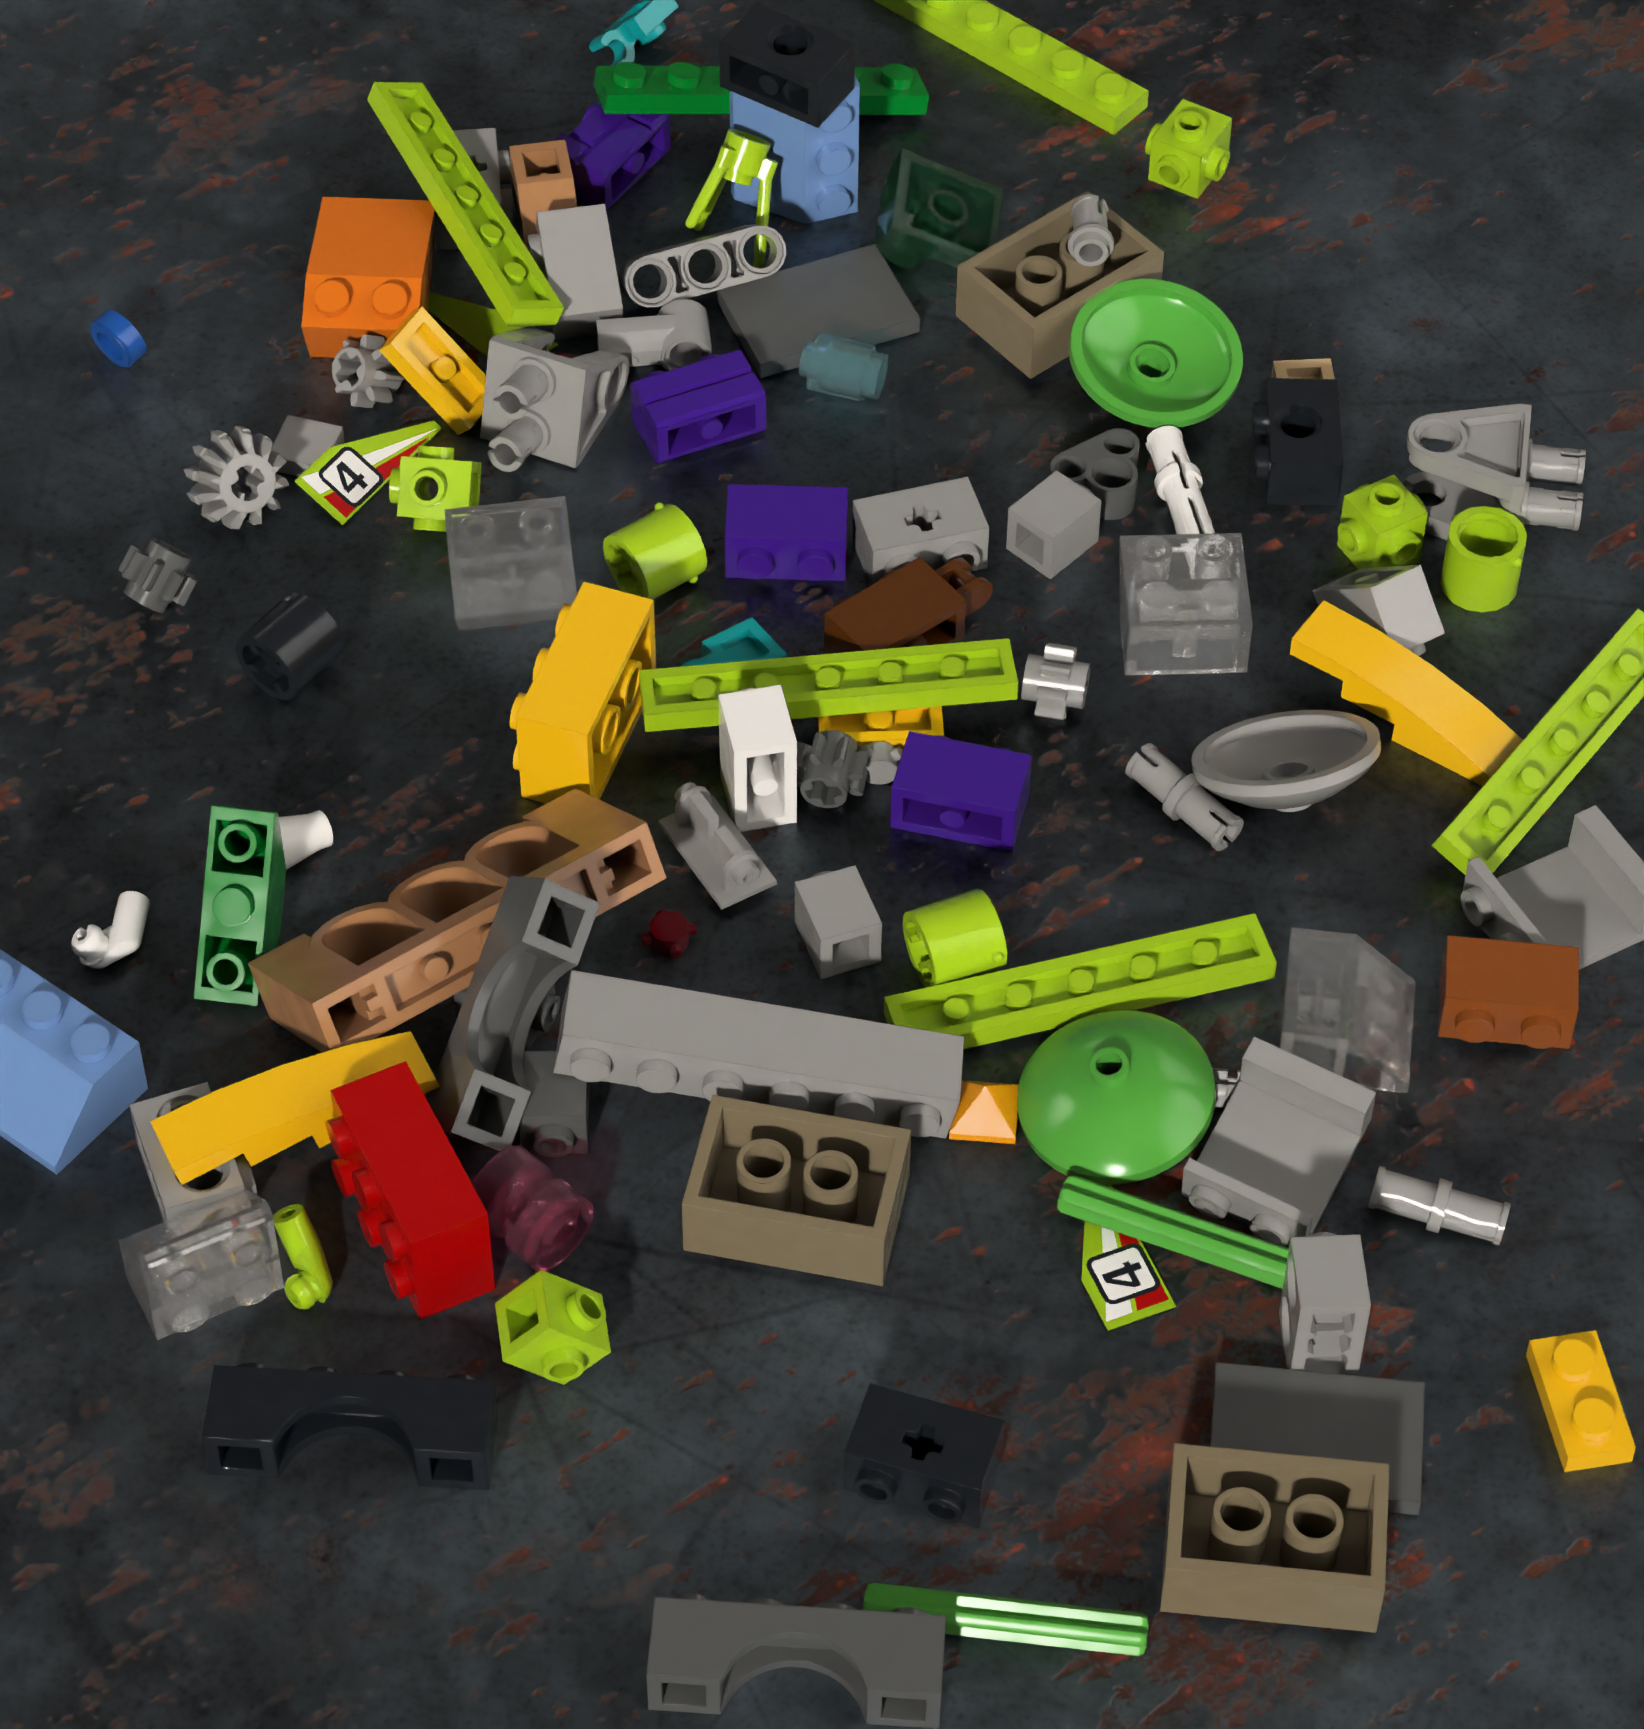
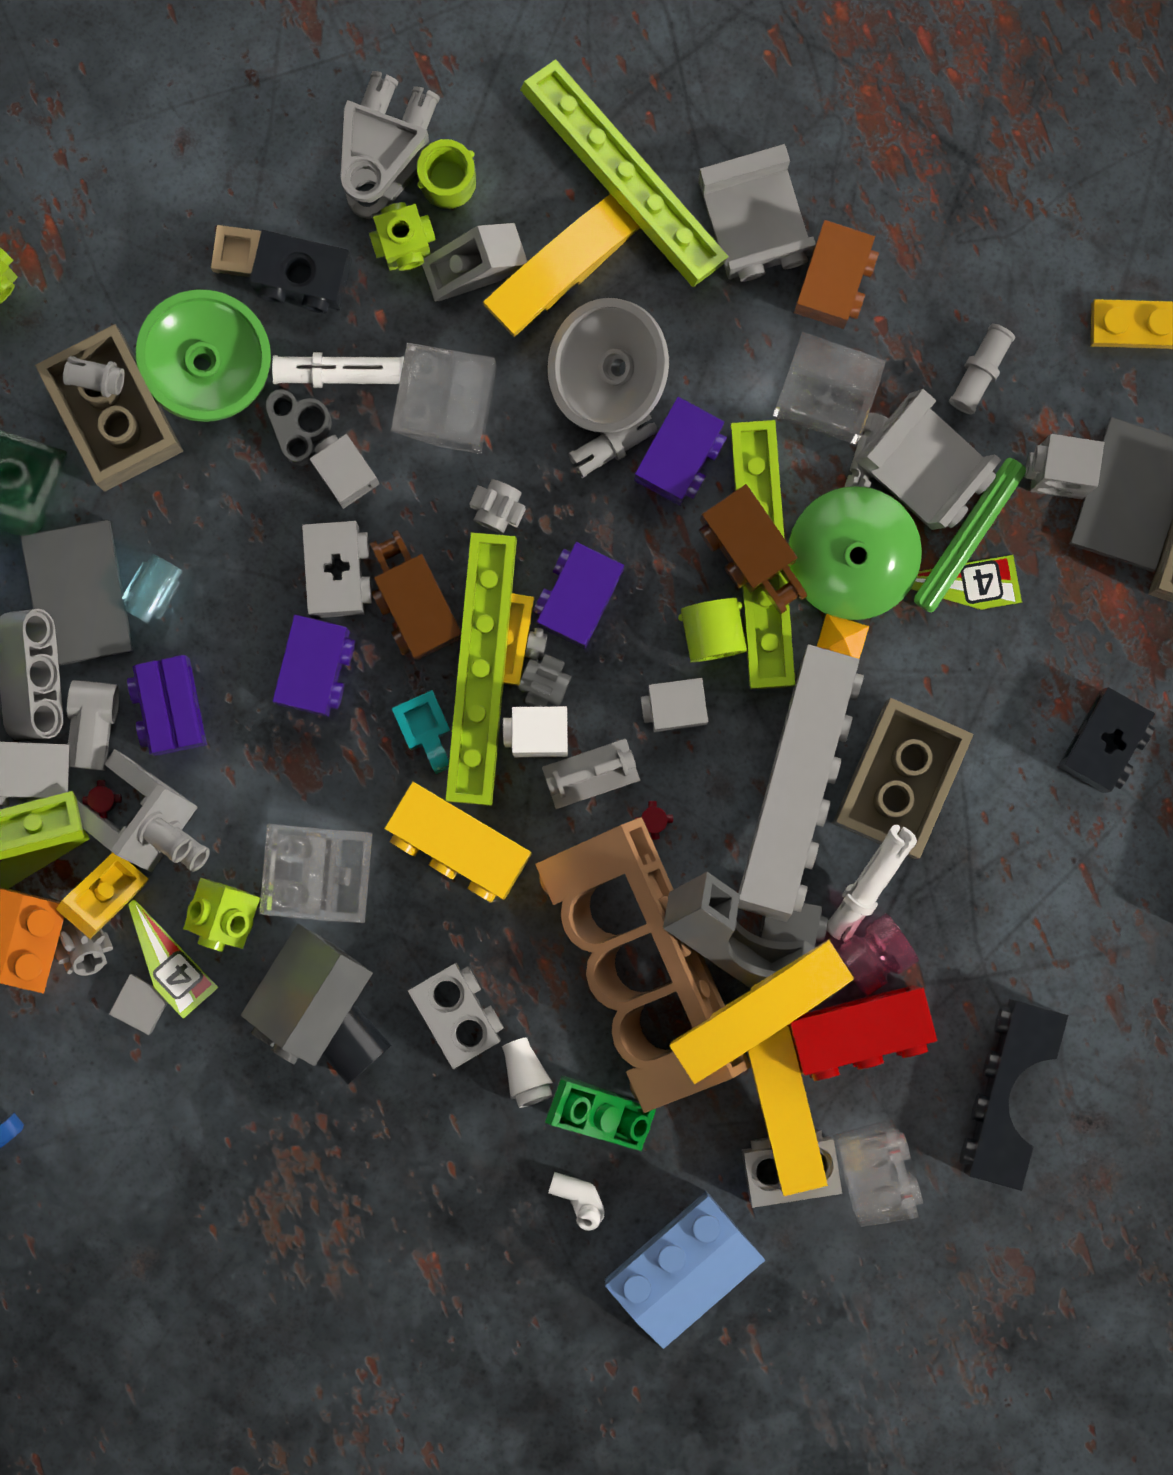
camera: 80 degrees left, 35 degrees up
dark grey gear [118,538,198,613] -> none
light grey gear [184,426,290,529] -> none
lime arm [272,1204,333,1310] -> none
lime brick [495,1270,611,1385] -> none
lime piece [603,502,707,600] -> none
none -> dark grey brick [241,923,373,1066]
none -> light grey brick [408,963,504,1069]
none -> dark purple brick [634,397,727,506]
none -> yellow slope [669,940,854,1084]
none -> reddish brown brick [699,484,807,614]
none -> white pin [827,825,917,942]

